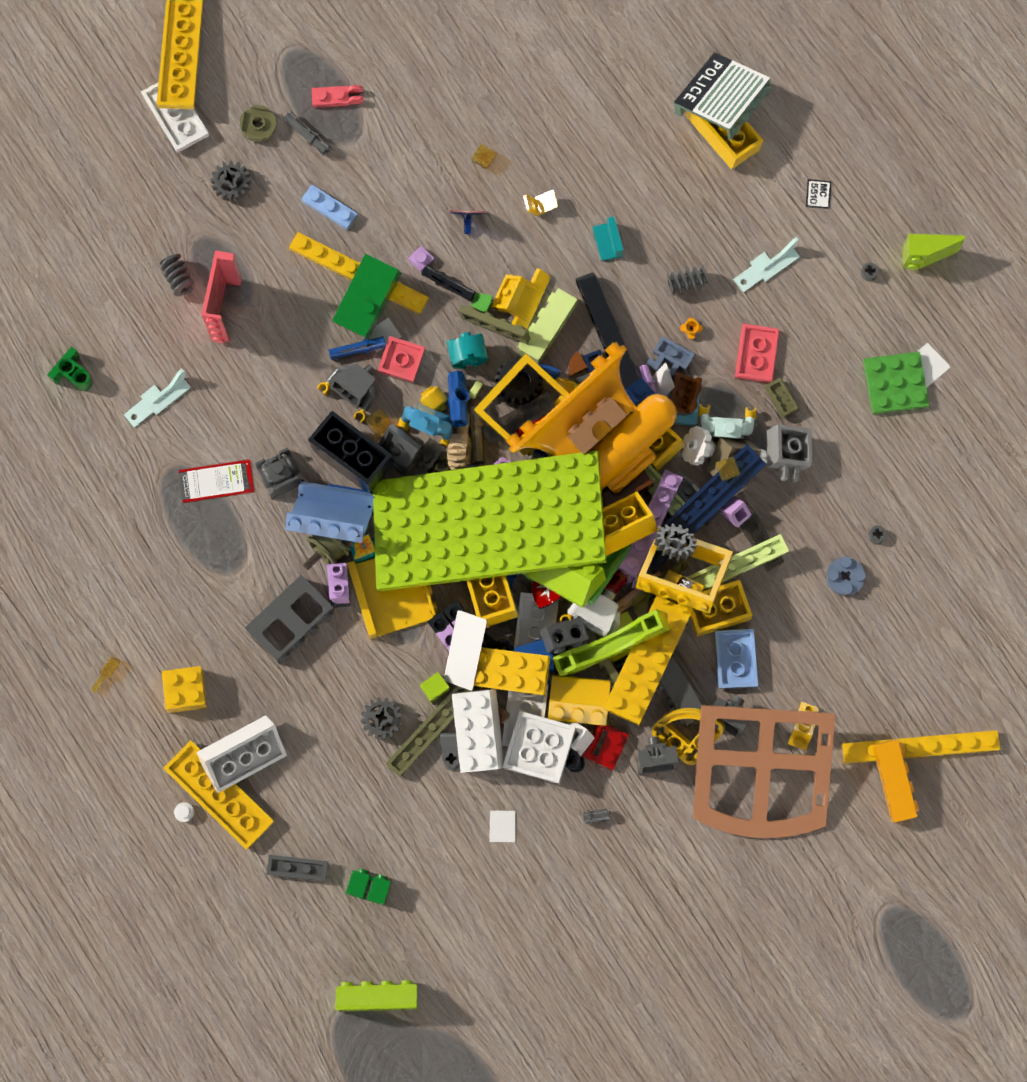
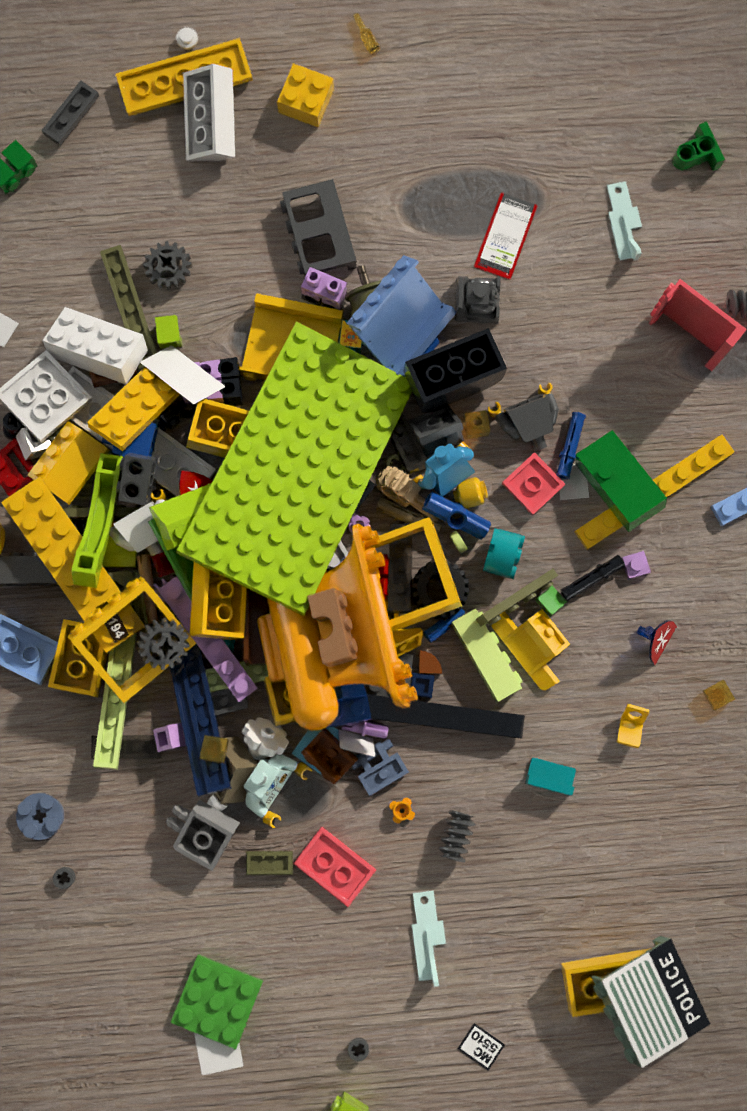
camera: 115 degrees right, 5 degrees up
dark grey piece [440,732,460,771] -> none

